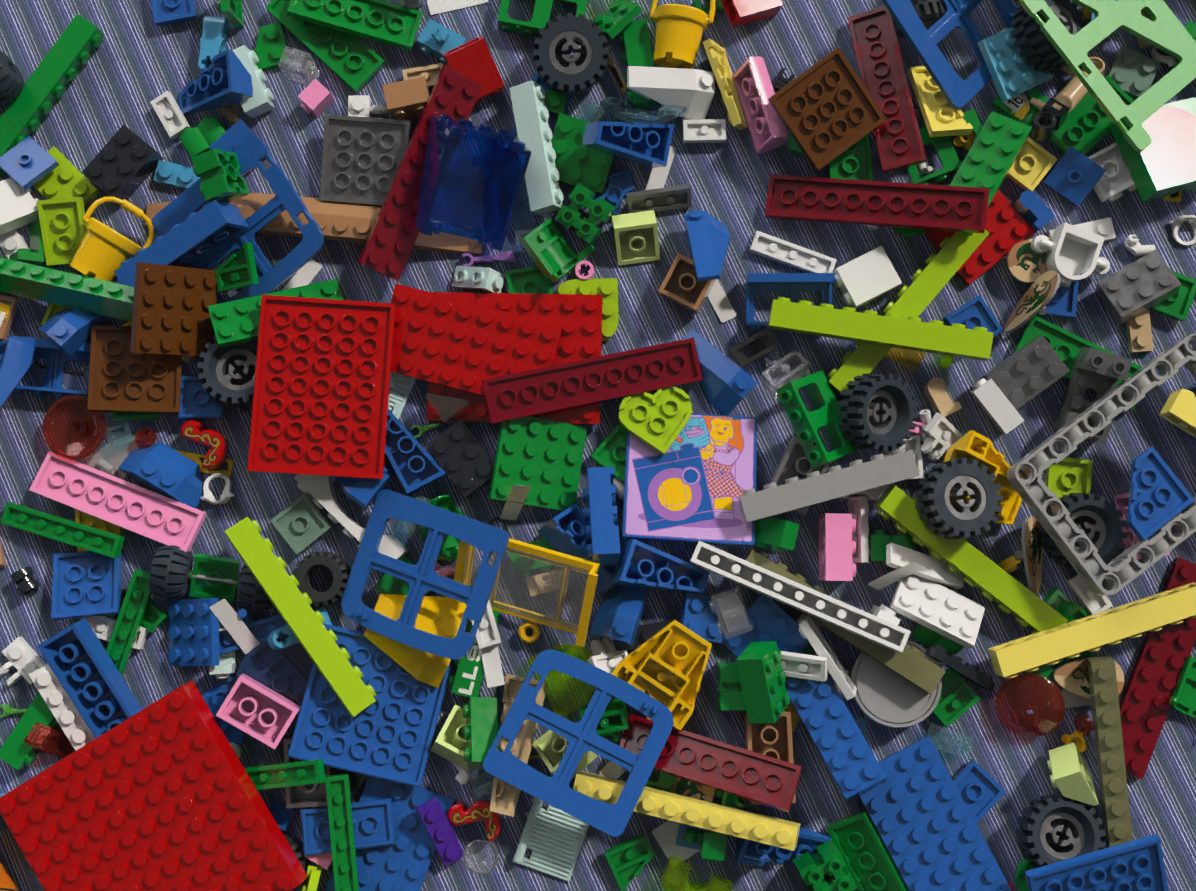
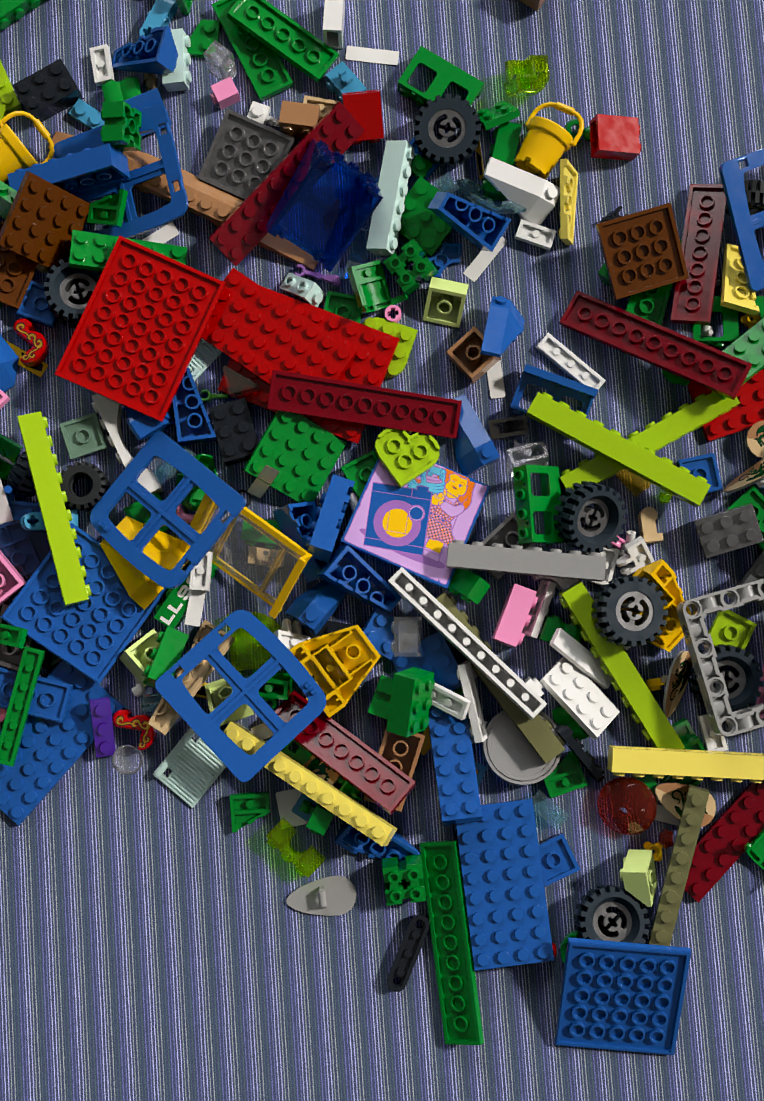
camera: 20 degrees right, 0 degrees up
white piece [201,473,234,505] -> none
yellow plate [518,621,540,643] -> none
dark grey plate [626,184,692,213] -> none
bright pink brick [733,56,789,154] -> none
white brick [833,246,902,309] -> none
white sticker [868,562,926,590] -> none
white brick [970,378,1025,434] -> none

